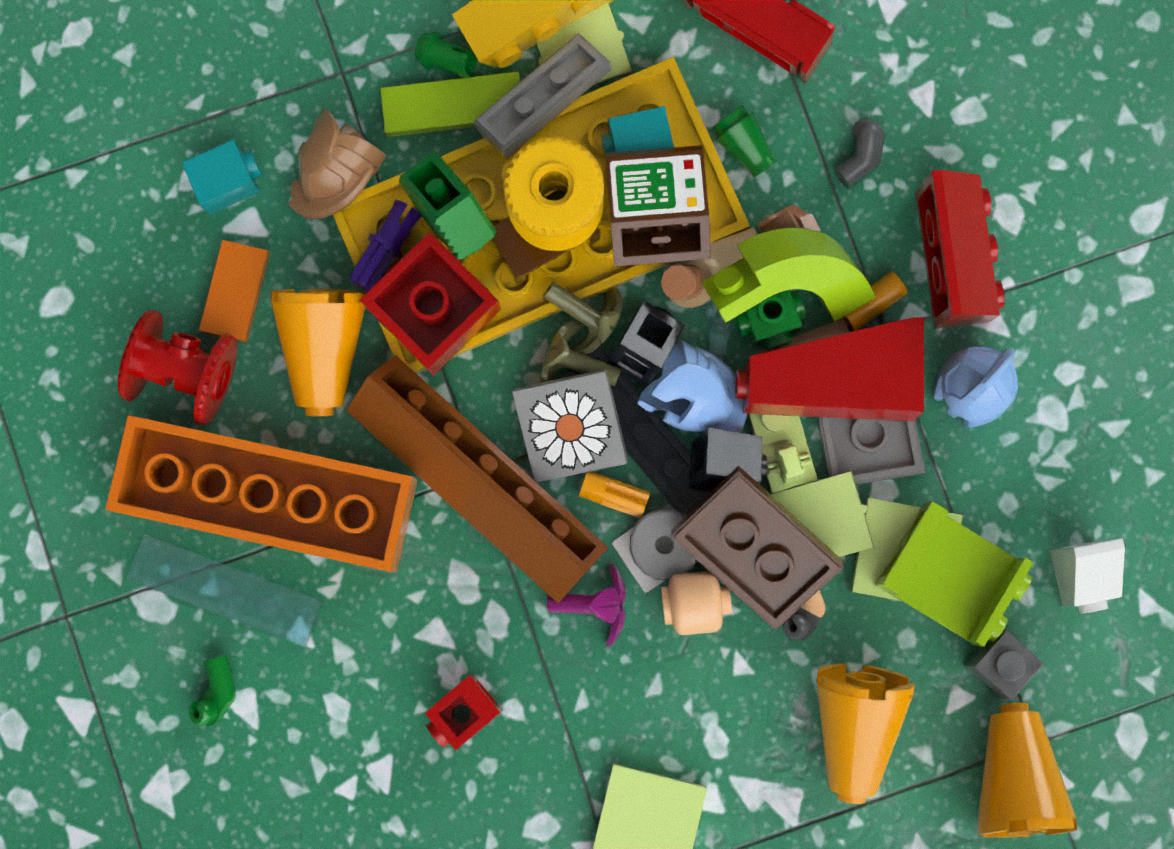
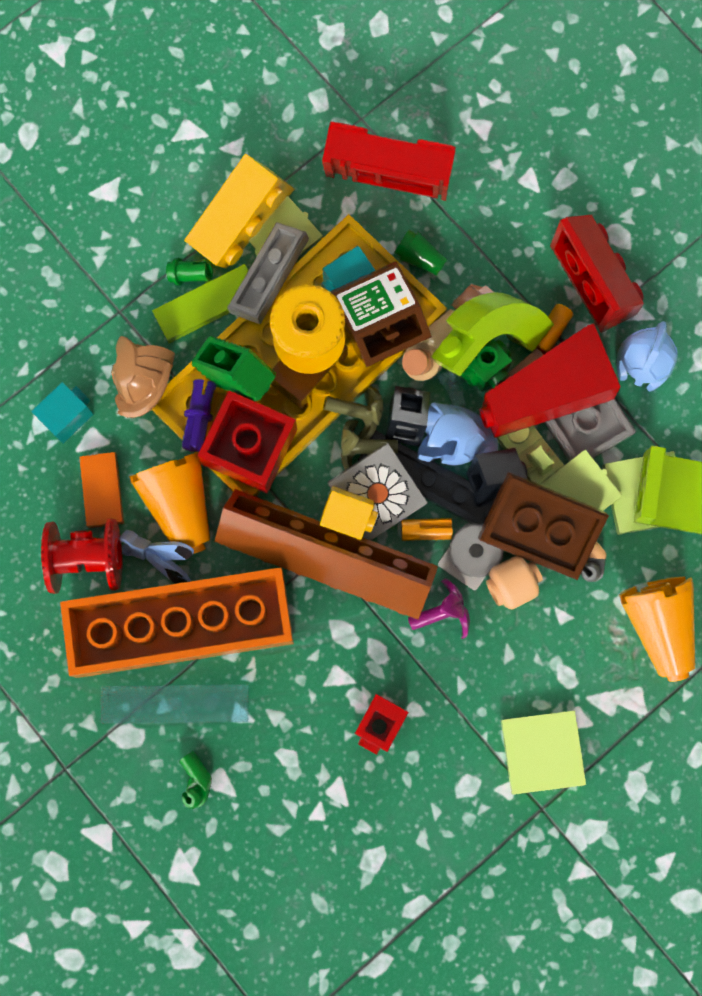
camera: 25 degrees left, 5 degrees down
dark grey arm [834,118,885,188] -> none
none -> light blue piece [120,530,194,584]
none -> yellow brick [320,486,378,540]

